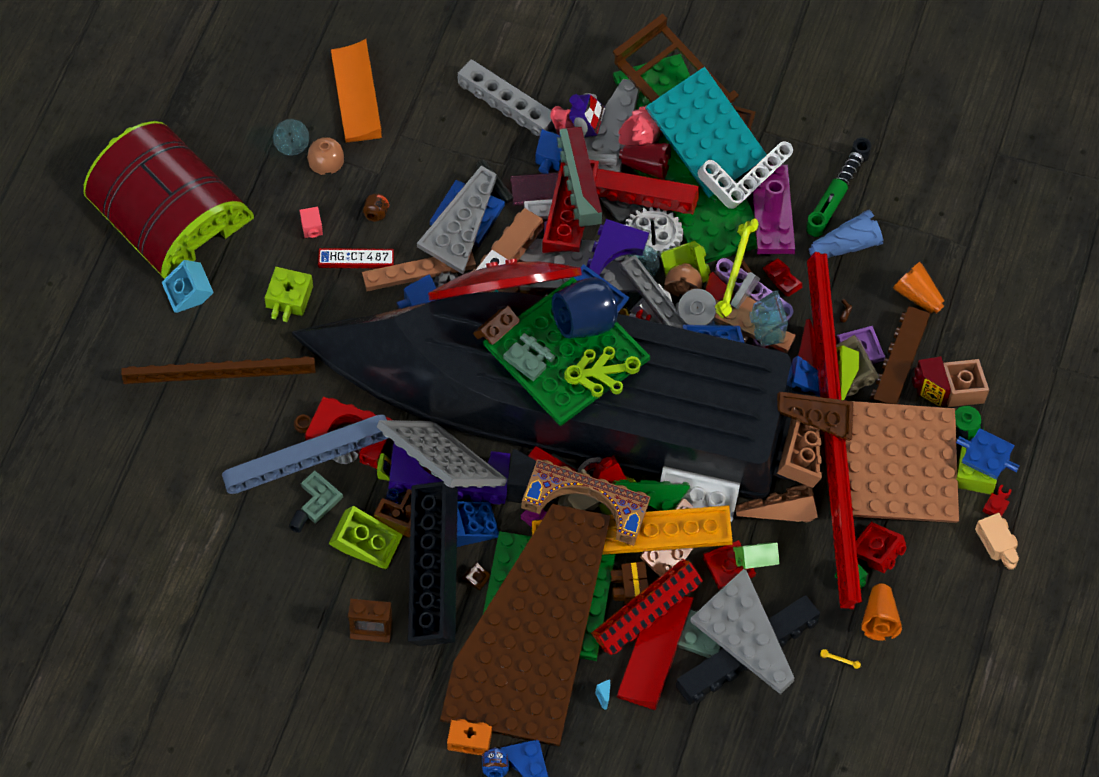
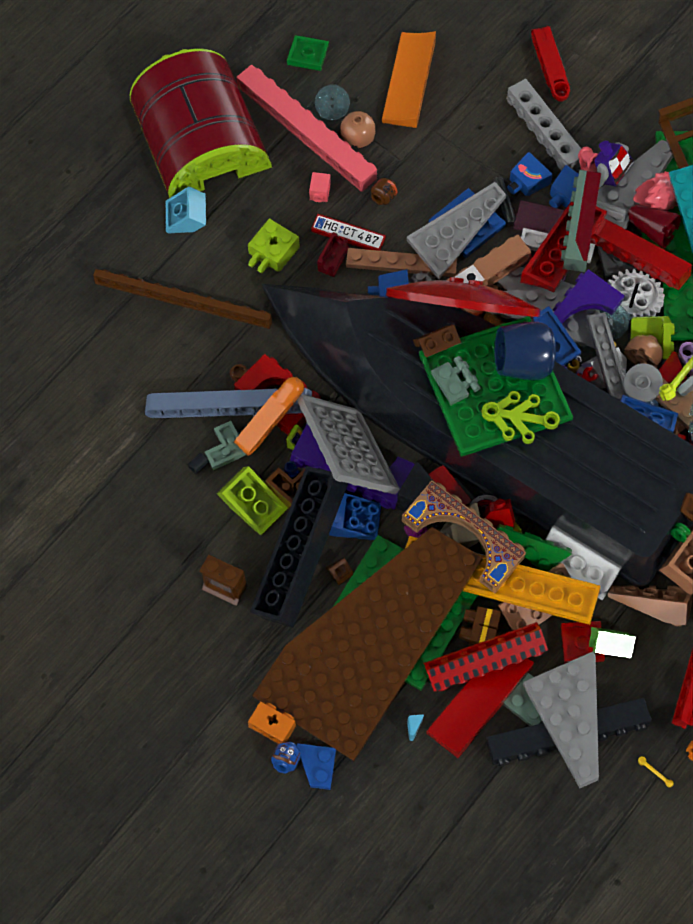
camera: 25 degrees right, 5 degrees up
none -> orange piece [234,377,304,456]
none -> coral brick [236,64,377,192]
none -> green plate [287,35,329,71]
none -> dark red hinge [317,232,350,277]
none -> blue torso [507,152,552,196]
none -> red piece [531,26,570,101]
none -> green bush [671,523,691,542]

